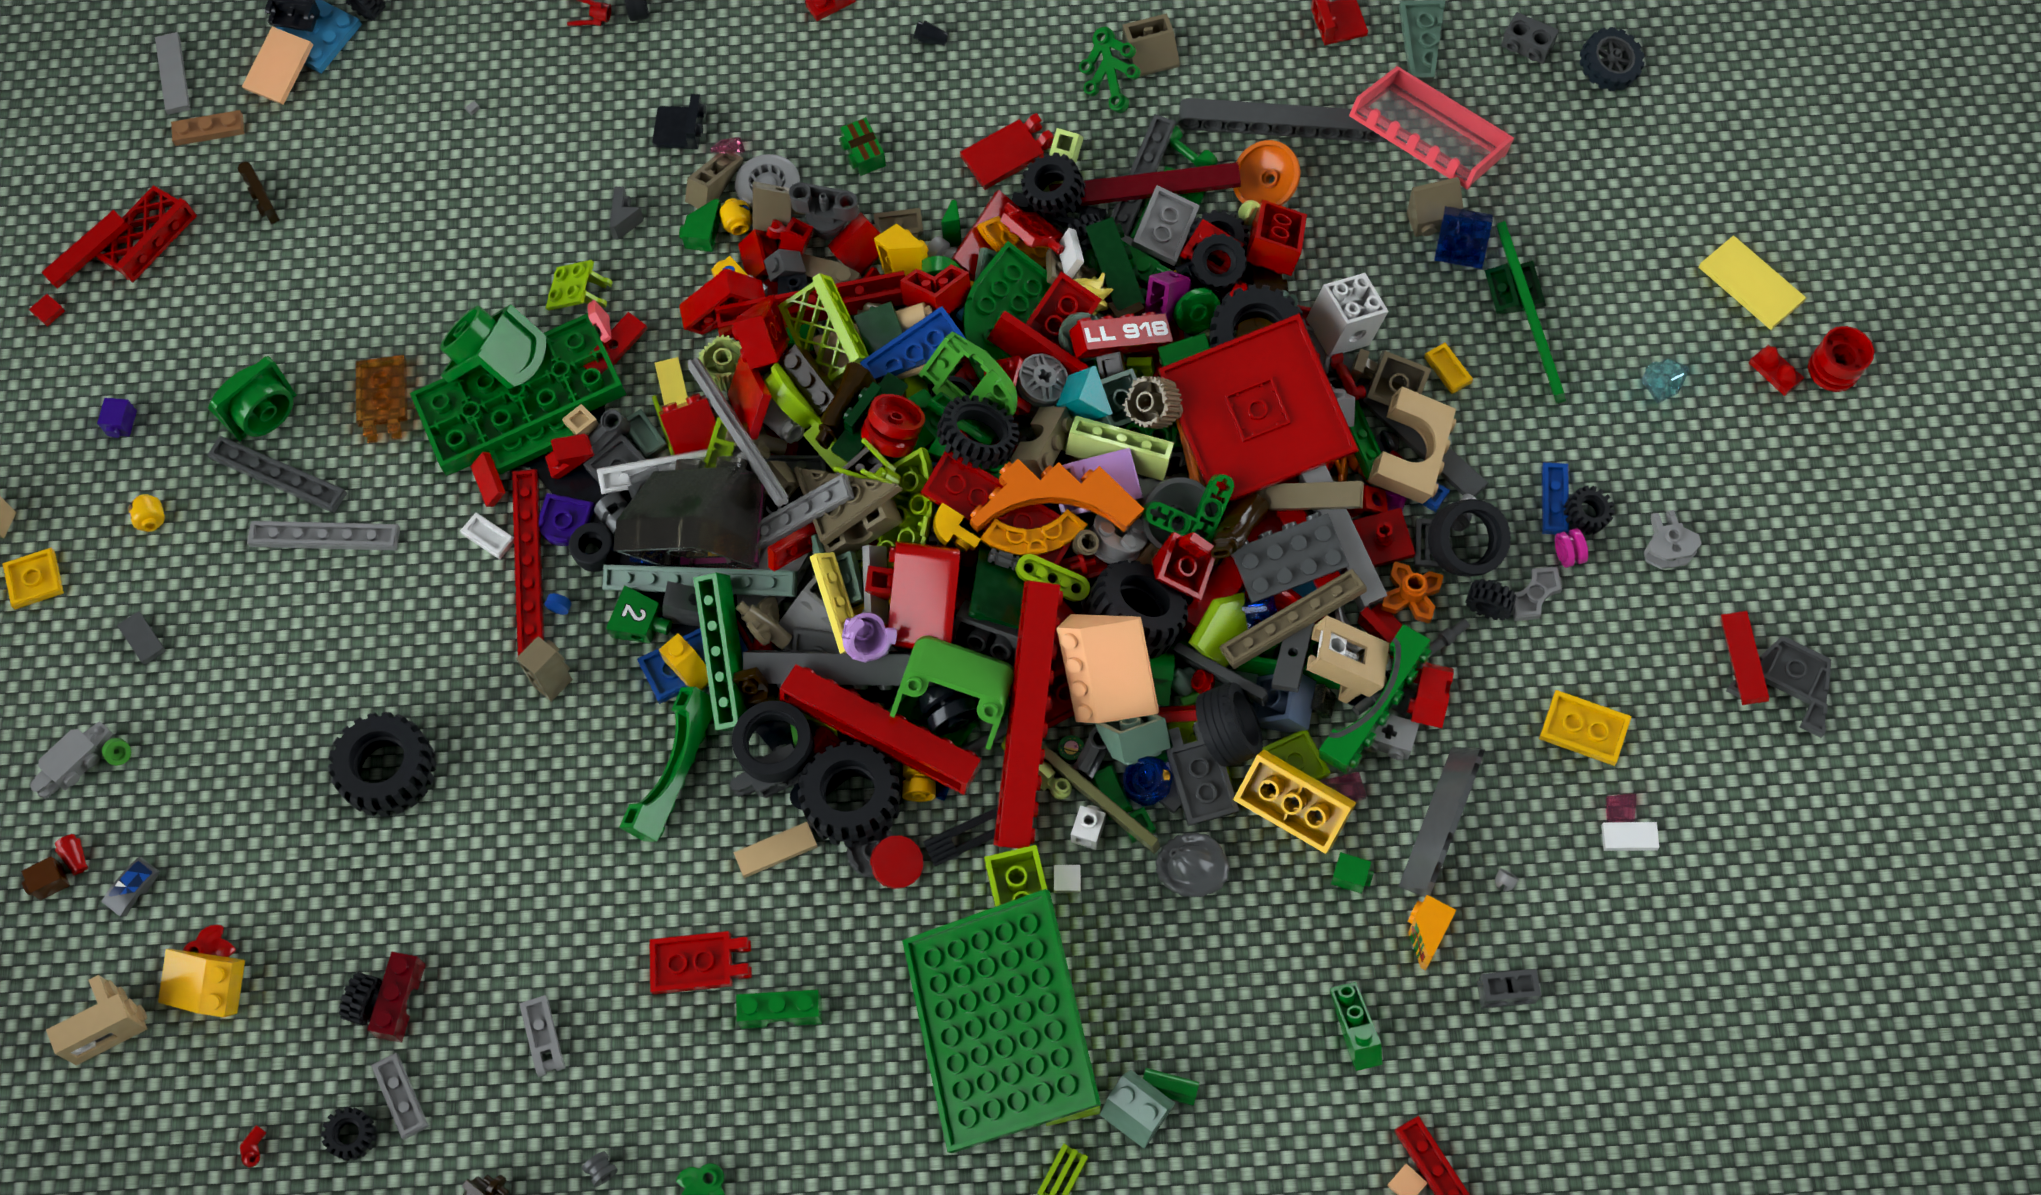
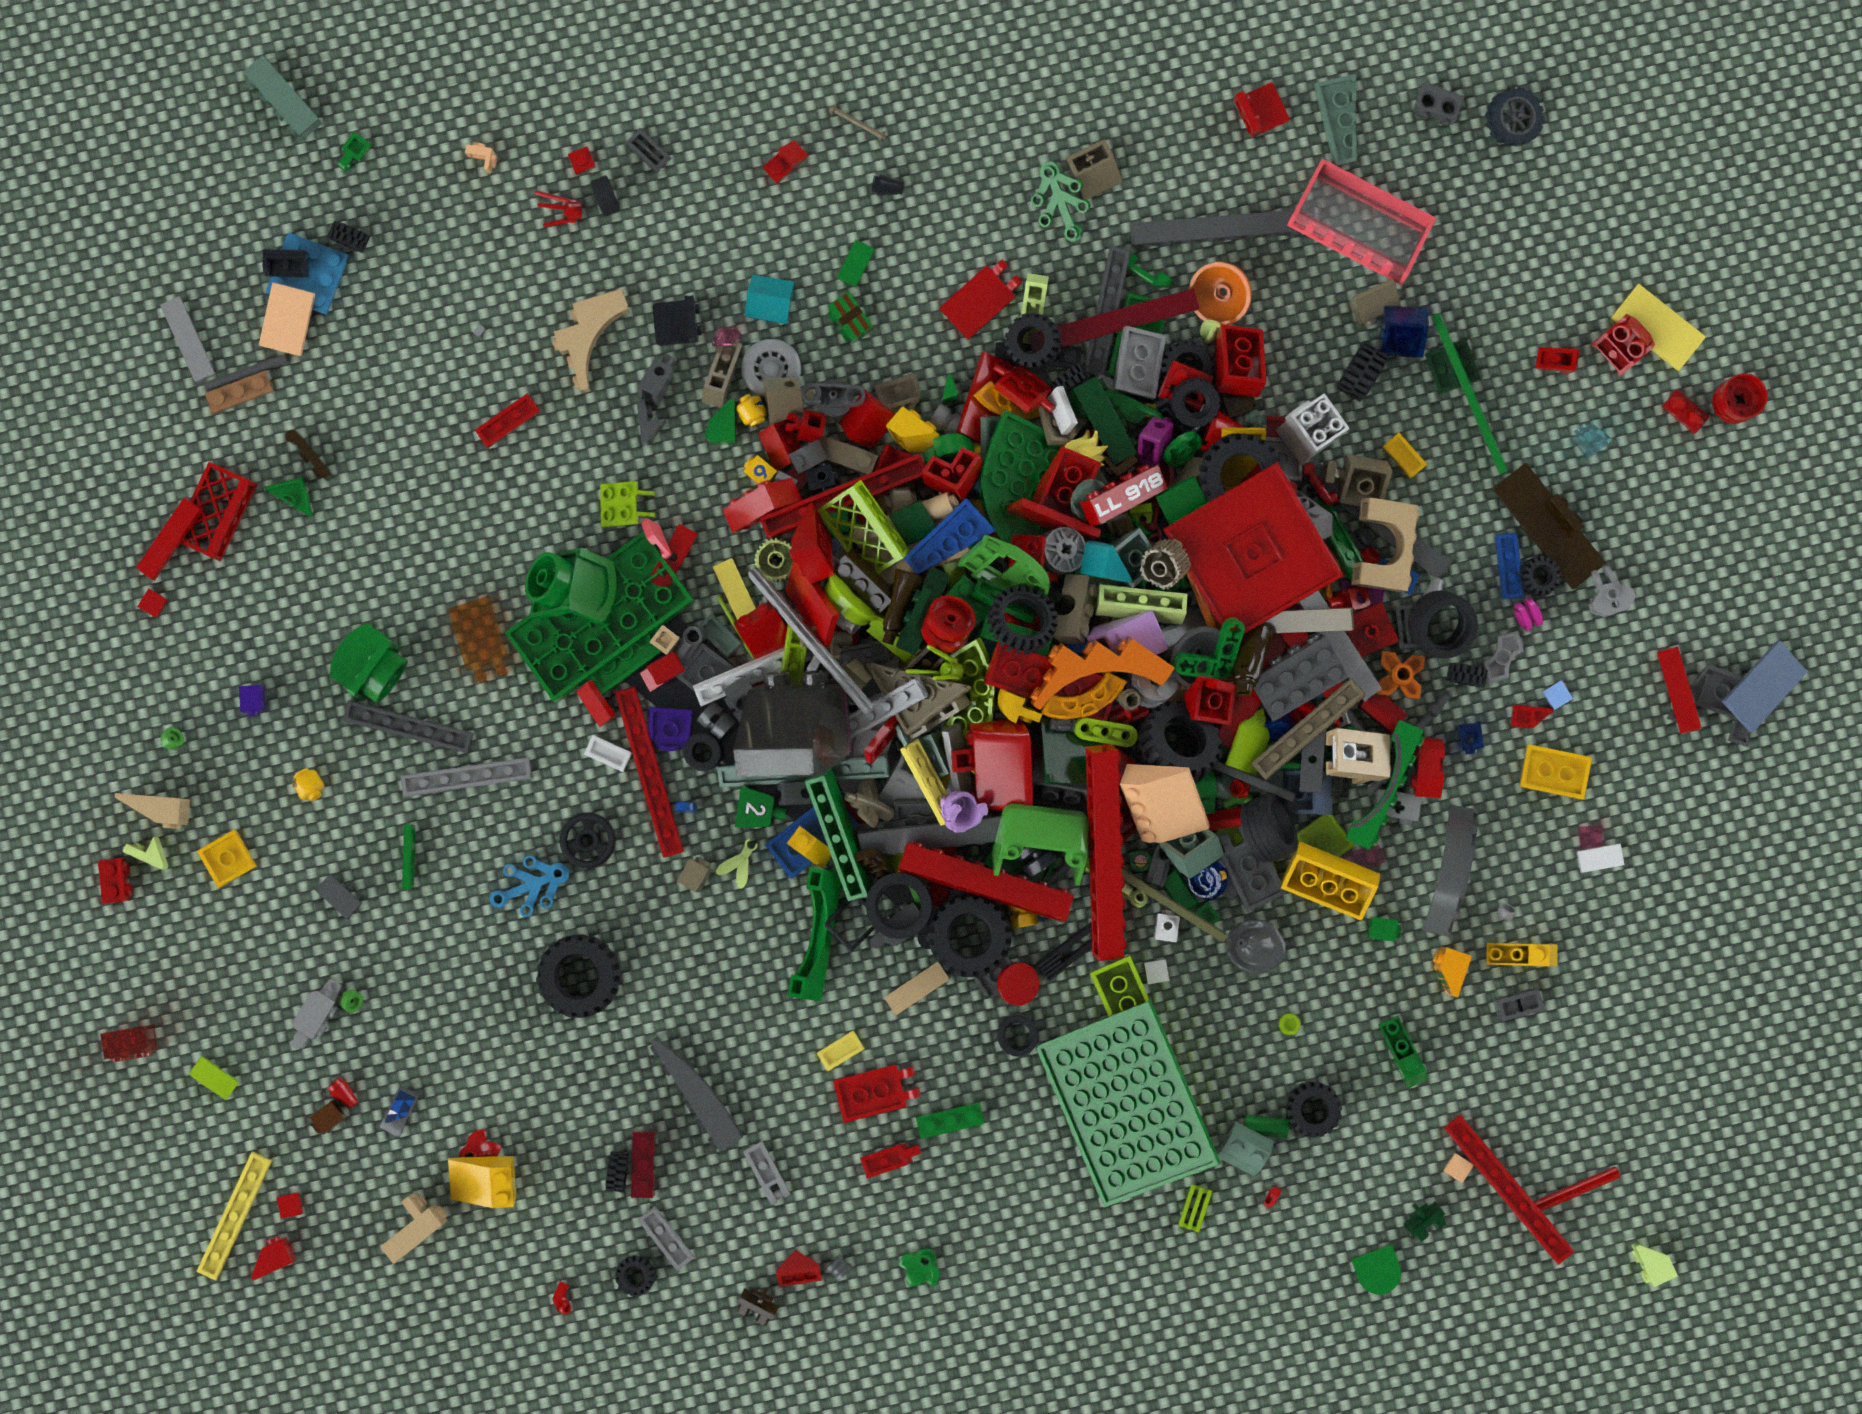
camera: 10 degrees left, 20 degrees up
none -> bright green tile [161,727,184,750]
none -> dark grey bar [204,354,288,391]
none -> green tile [264,477,313,517]
none -> green tile [402,824,416,890]
none -> red plate [475,393,540,448]
none -> dark azure plant [490,856,569,917]
none -> tan arch [552,289,630,393]
none -> black wheel [559,812,616,869]
none -> dark grey torso [638,354,676,408]
none -> dark grey slope [650,1038,743,1152]
none -> yellowish green piece [716,838,758,889]
none -> teal slope [745,274,795,324]
none -> red slope [776,1250,822,1287]
none -> light yellow tile [817,1030,865,1072]
none -> black piece [825,898,882,951]
none -> green tile [837,239,875,288]
none -> red hinge [860,1143,922,1179]
none -> black tyre [997,1015,1038,1056]
none -> red tile [1263,1186,1281,1208]
none -> lime tile [1278,1013,1301,1035]
none -> black tyre [1285,1081,1342,1138]
none -> black tyre [1337,342,1388,402]
none -> clear blue brick [1456,722,1484,755]
none -> yellow slope [1486,943,1558,966]
none -> dark brown bracket [1492,463,1606,589]
none -> red tile [1510,705,1553,729]
none -> red slope [1535,347,1580,375]
none -> light blue tile [1542,680,1573,710]
none -> red slope [1591,313,1655,376]
none -> sand blue tile [1722,641,1808,732]

